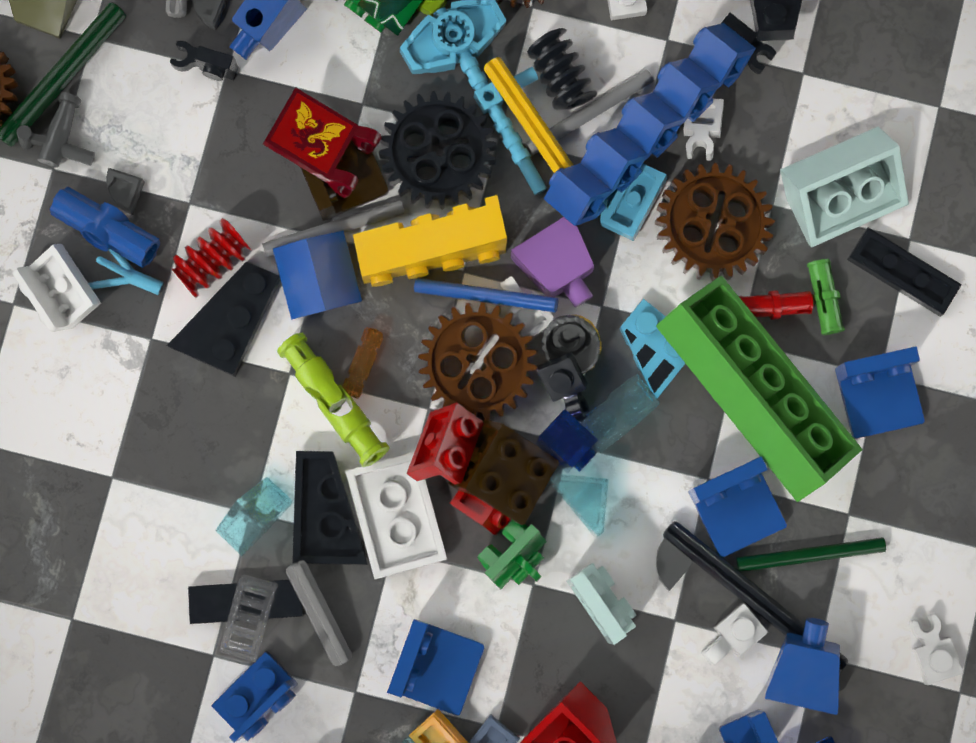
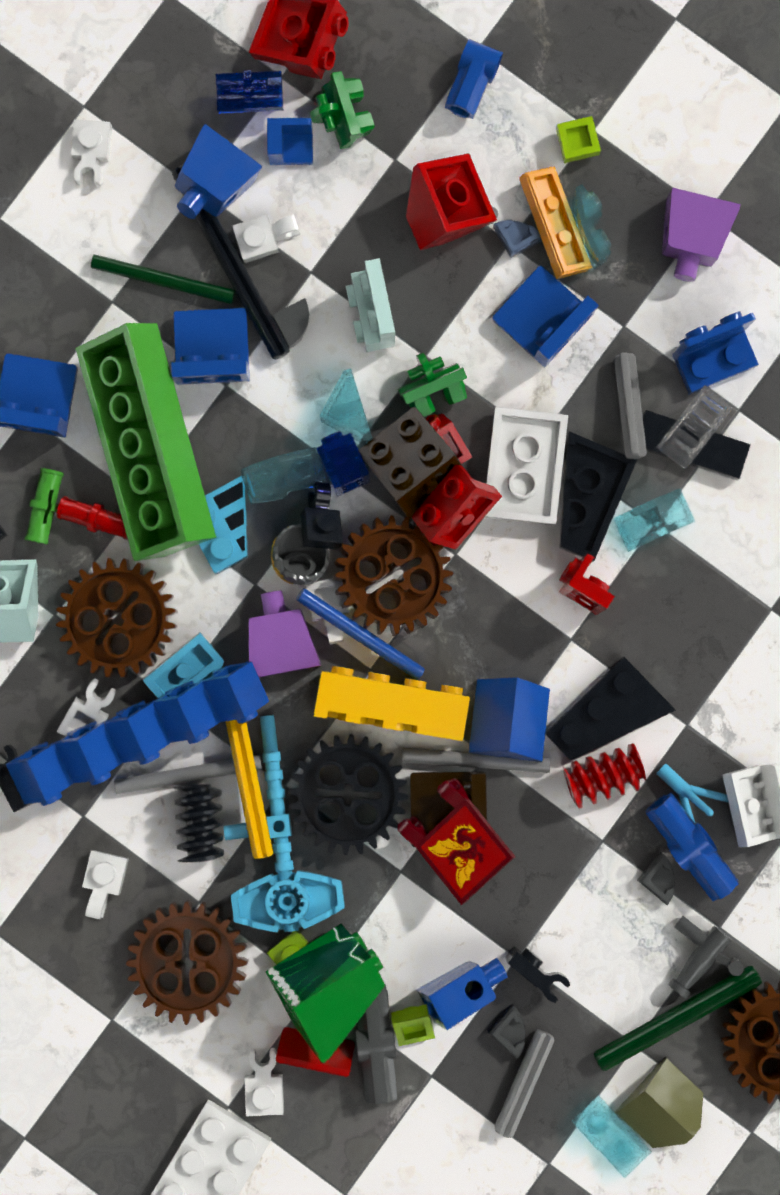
camera: 155 degrees left, 5 degrees up
lime piece [277,333,390,468] -> none
clear orange axle [342,327,384,399] -> none
none -> red bracket [559,553,615,615]

